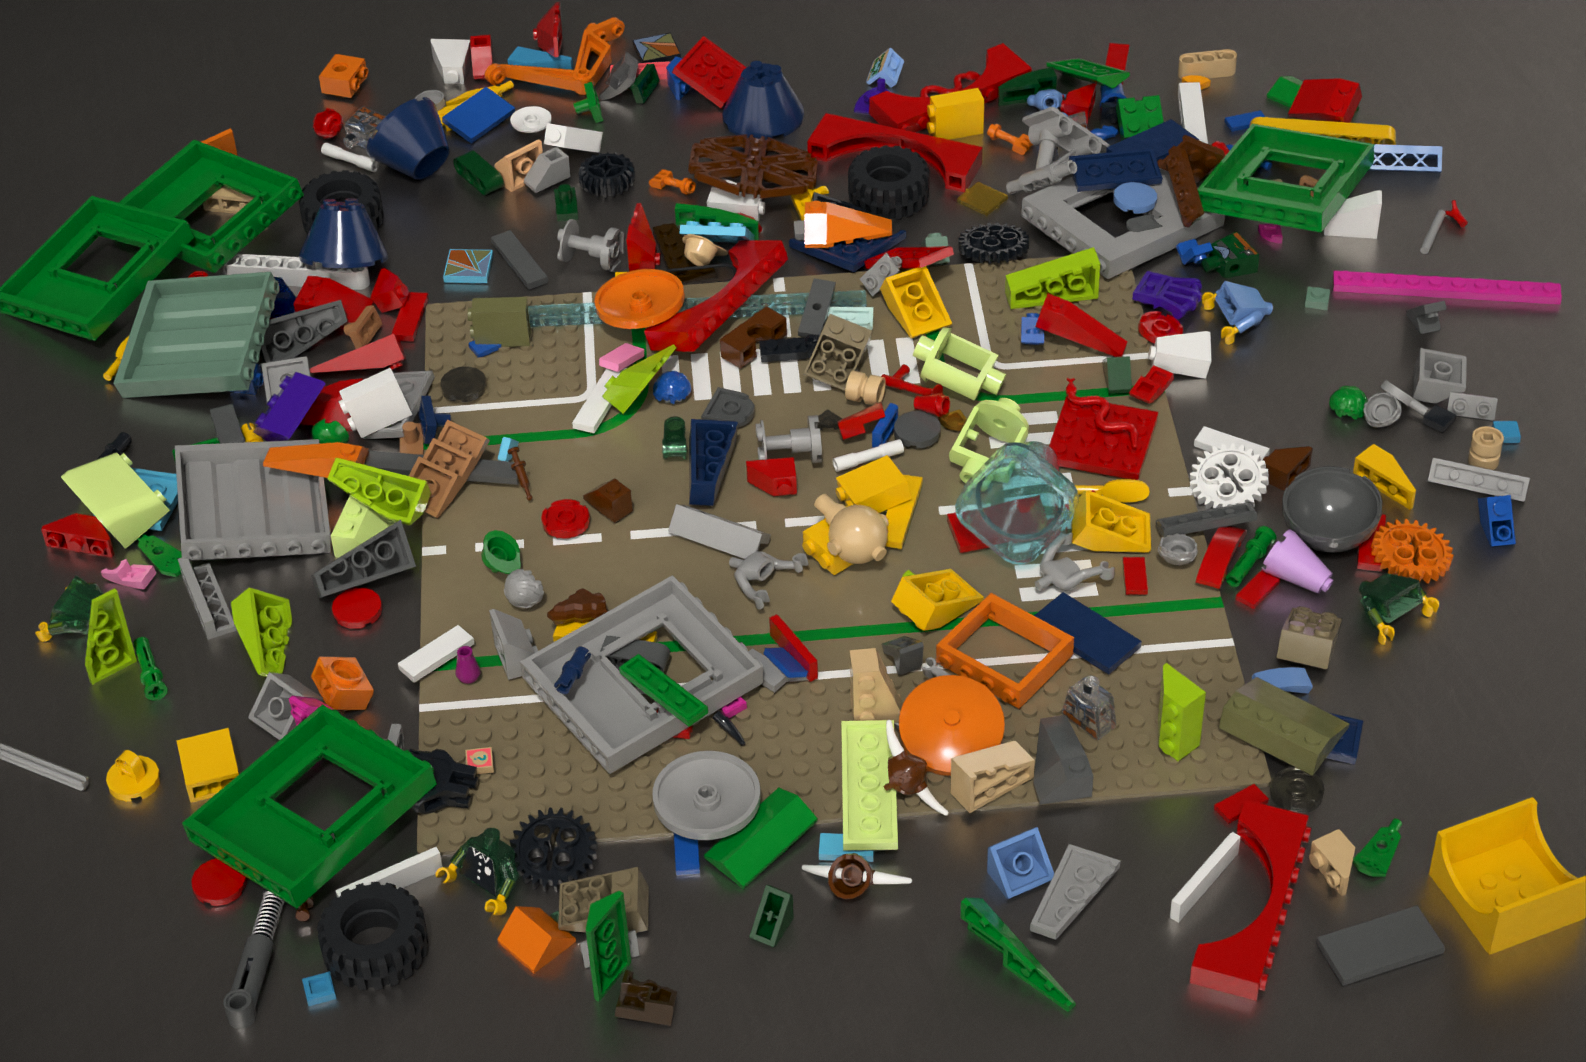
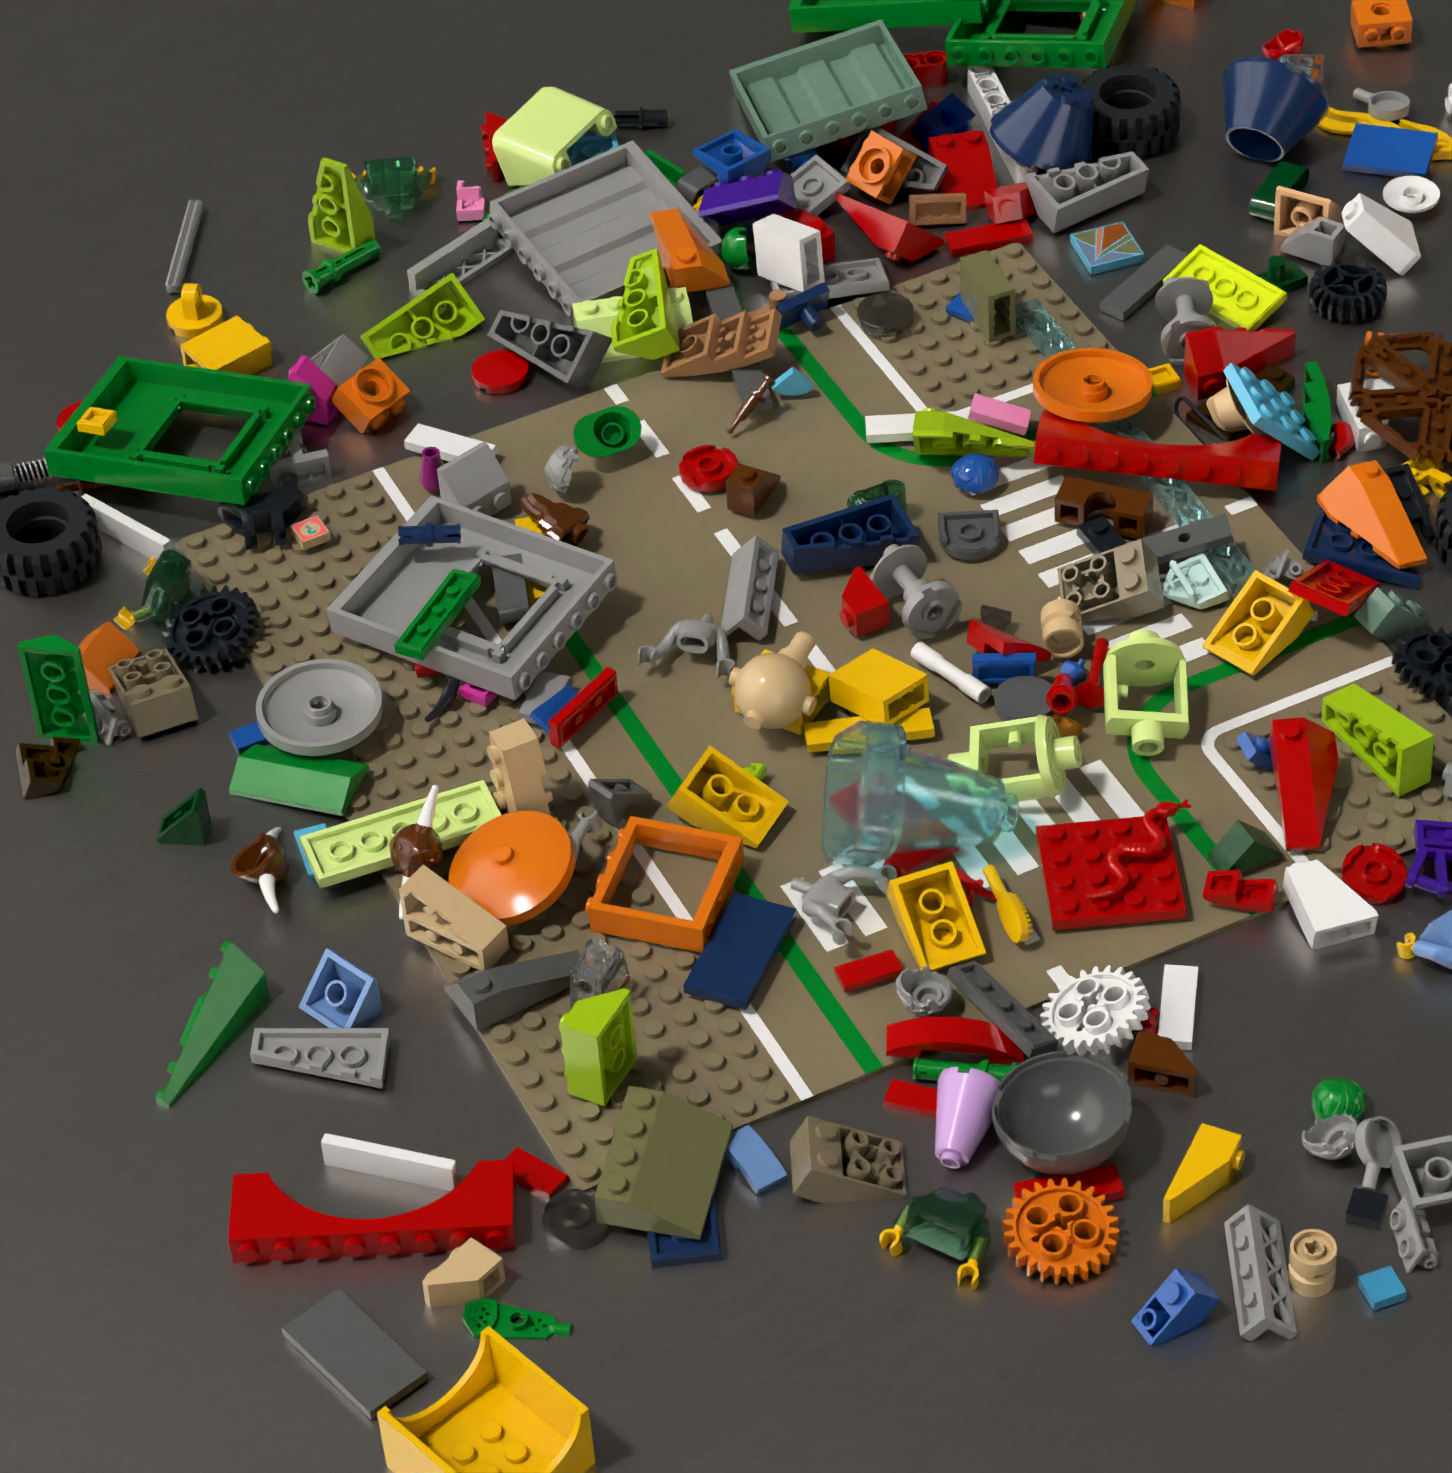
camera: 70 degrees right, 0 degrees up
none -> yellow tile [77,407,118,436]
none -> blue slope [693,129,771,183]
none -> orange brick [845,131,917,205]
none -> light grey wedge [1025,151,1149,233]
none -> blue piece [1060,658,1089,687]
none -> neon yellow tile [1162,244,1288,331]

